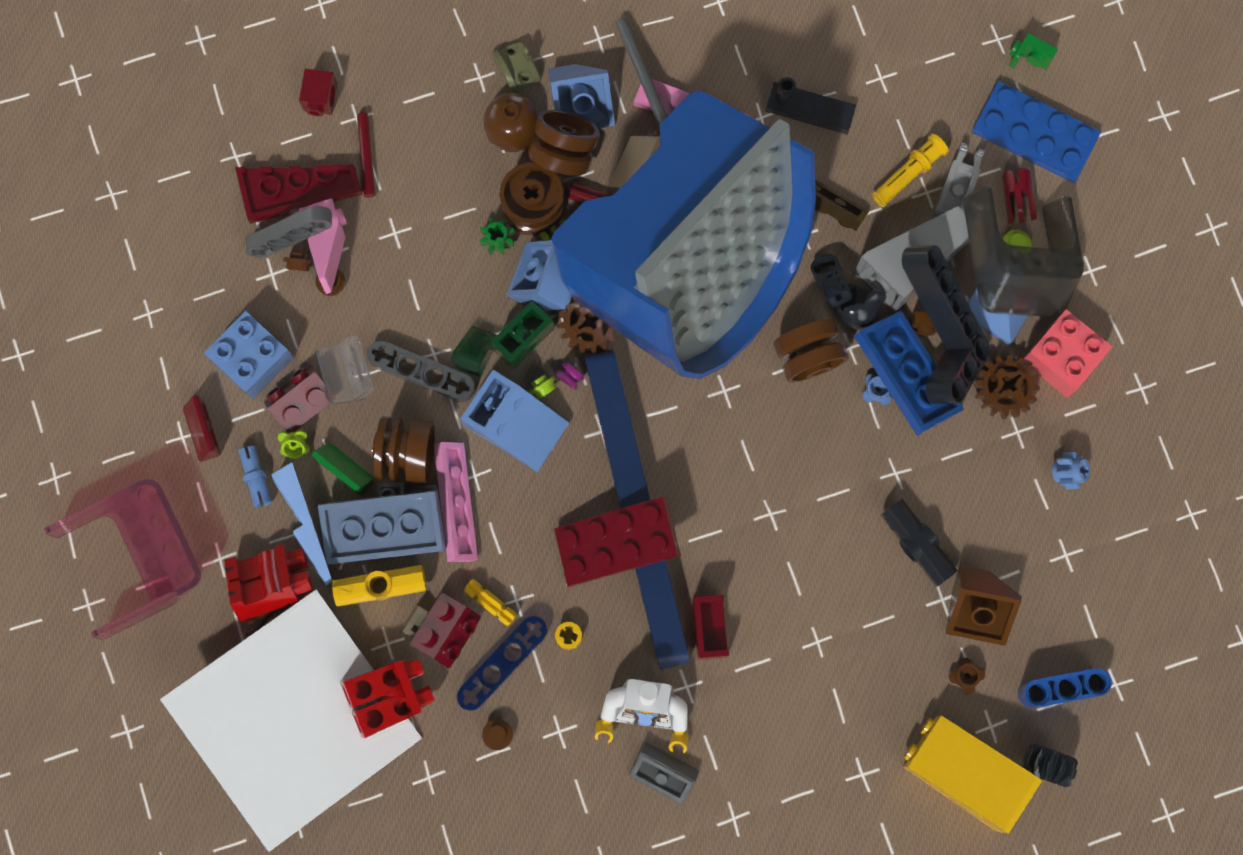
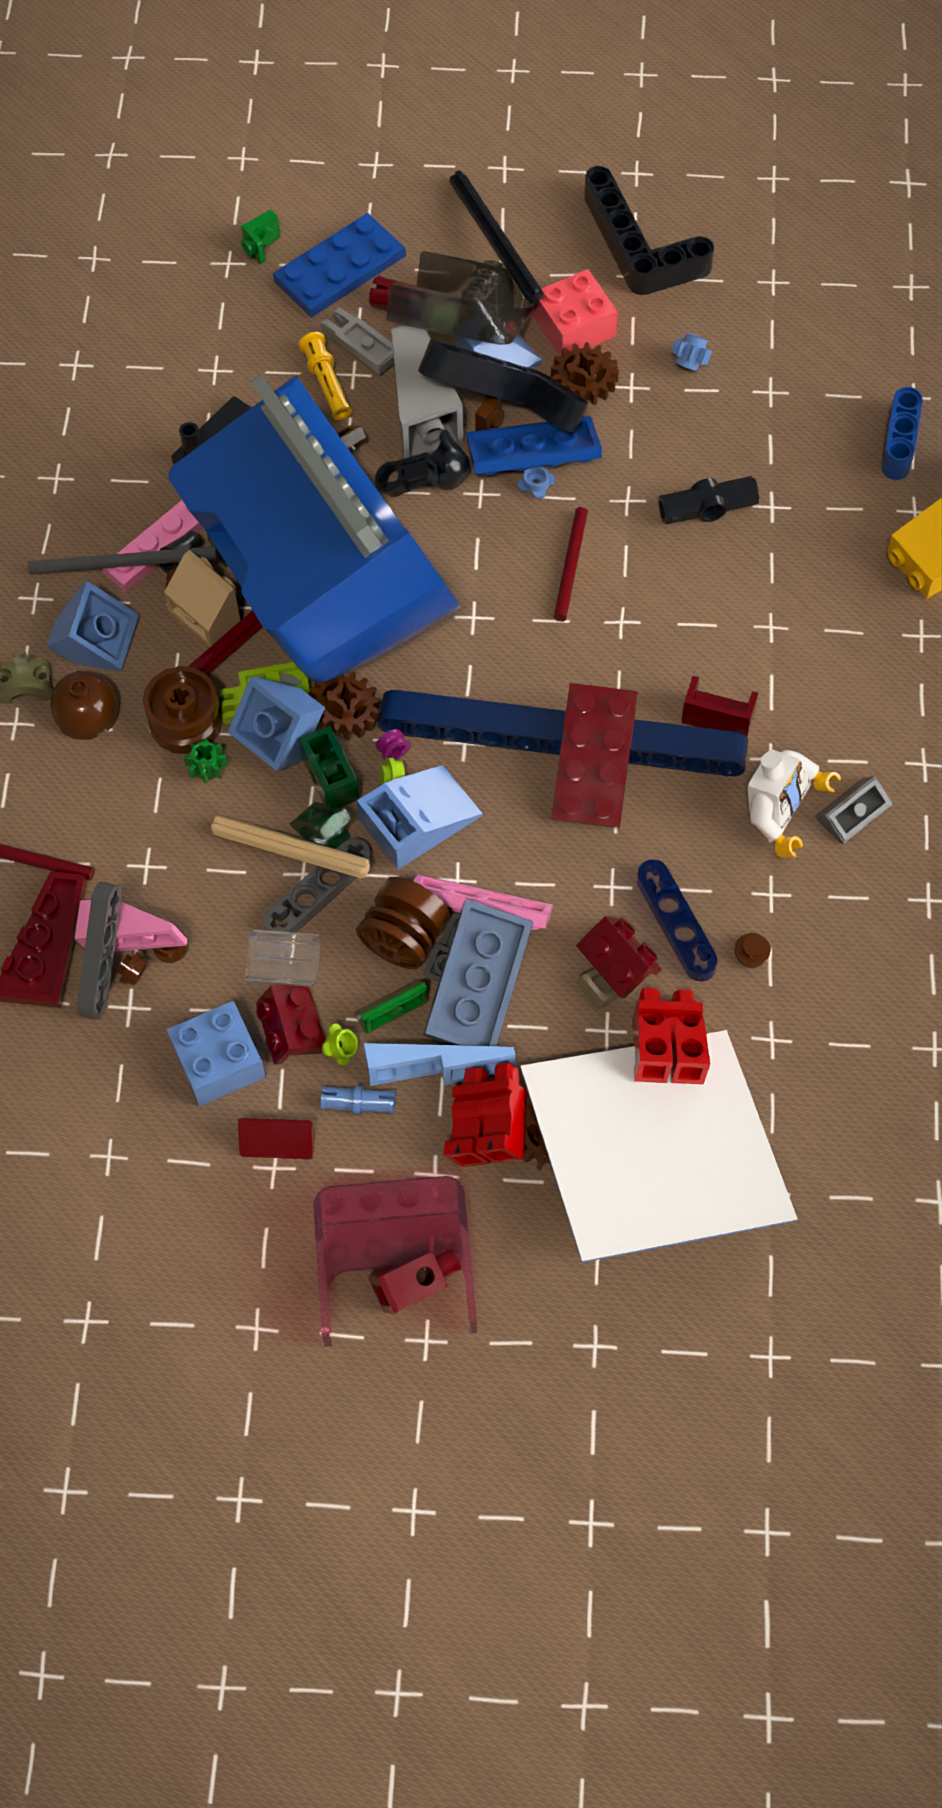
camera: 65 degrees left, 15 degrees down
yellow piece [332,565,427,607] -> none
yellow axle [464,579,517,626] -> none
reddish brown wheel [528,110,600,175] -> none
yellow bush [555,622,582,650] -> none
reddish brown wheel [773,319,849,383] -> none
reddish brown slope [946,565,1022,646] -> none
reddish brown plate [949,658,985,694] -> none
none -> tan axle [211,815,370,879]
none -> dark red torso [368,1248,461,1314]
none -> black axle [449,170,544,304]
none -> dark red bar [553,507,588,622]
none -> black beam [584,166,714,295]

